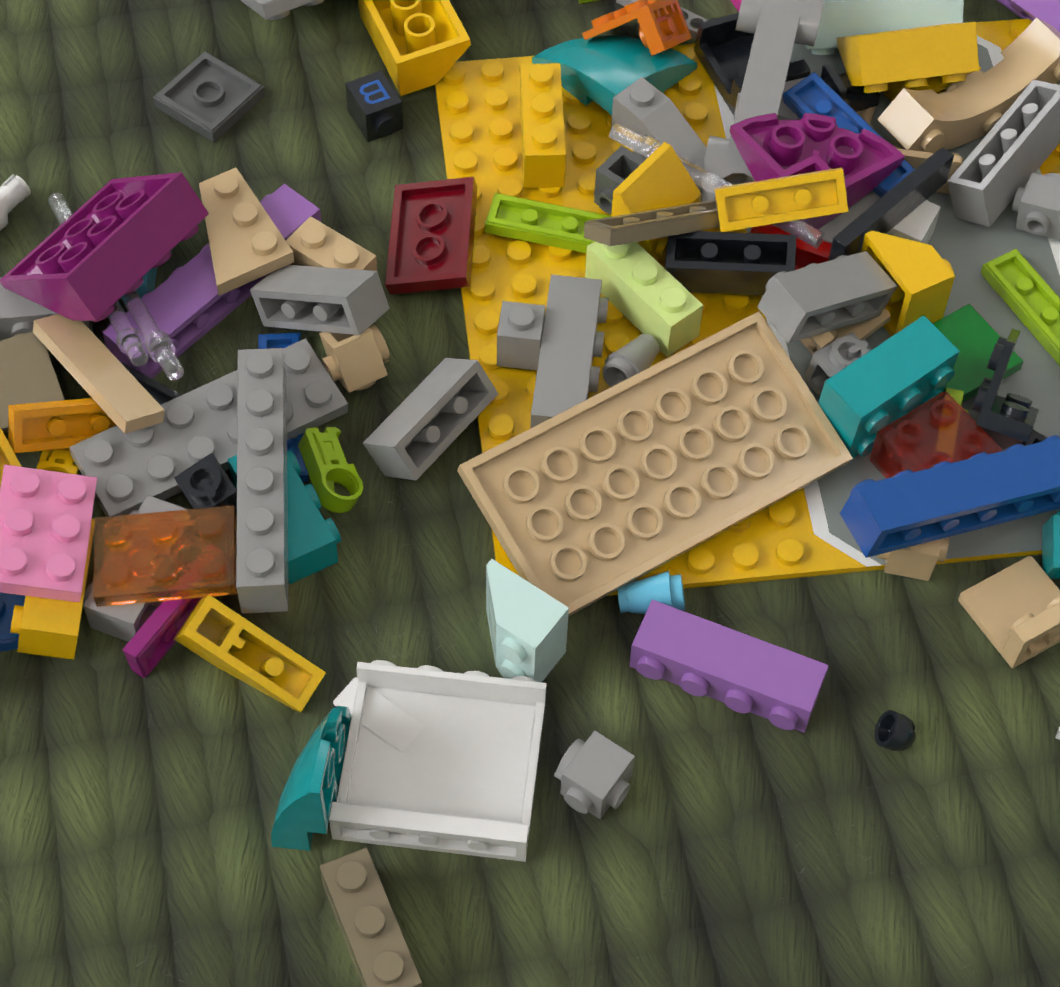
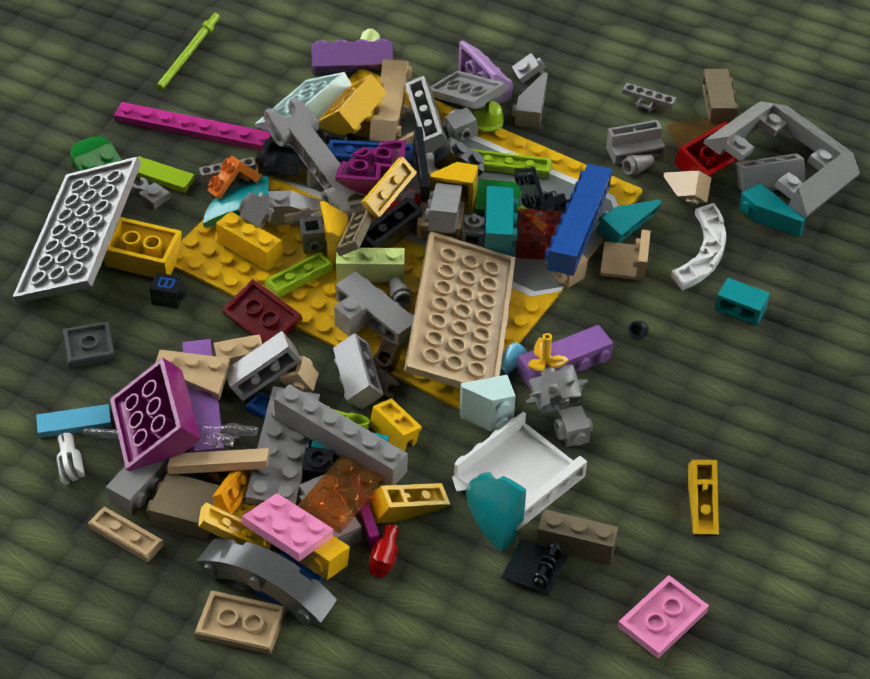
camera: 50 degrees left, 10 degrees down
none -> medium azure tile [36,404,112,438]
none -> light grey brick [238,192,275,228]
none -> yellow hinge [369,398,422,452]
none -> red arm [369,524,400,578]
none -> dark brown piece [373,339,402,401]
none -> black brick [434,137,484,176]
none -> black hinge [501,539,568,596]
none -> light grey brick [526,365,588,413]
none -> yellow plant [528,333,568,371]

